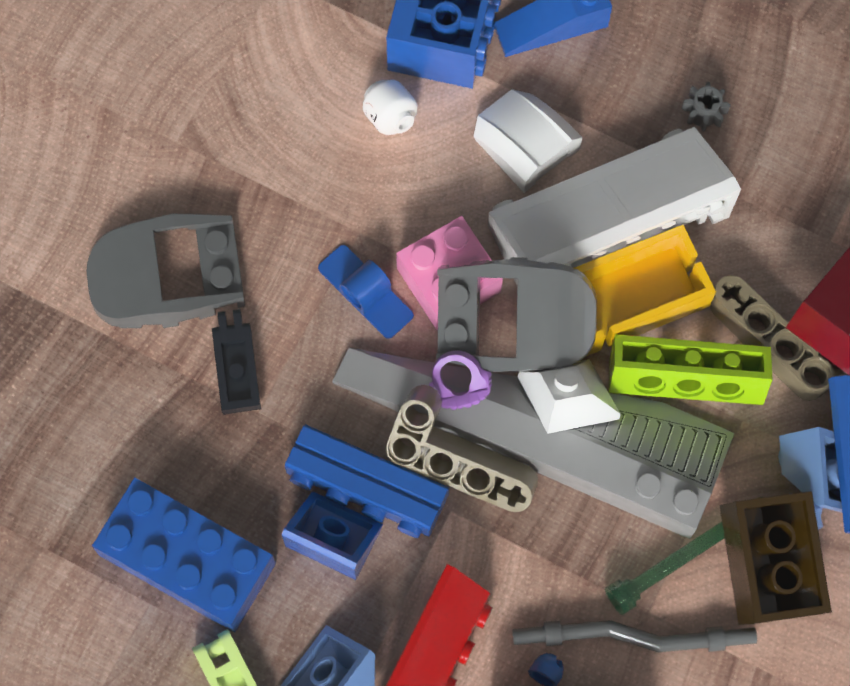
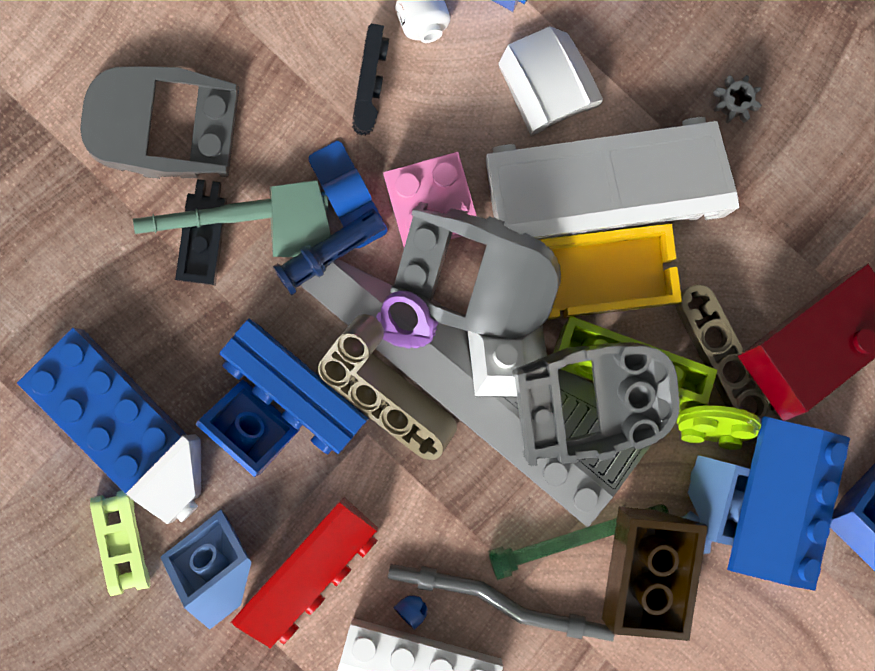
camera: 15 degrees right, 15 degrees up
none -> white slope [126,434,201,524]
none -> sand green piece [133,180,331,257]
none -> dark blue pin [273,208,386,296]
none -> black hinge [352,23,389,137]
none -> dark grey slope [512,342,680,466]
none -> lime piece [677,406,761,450]

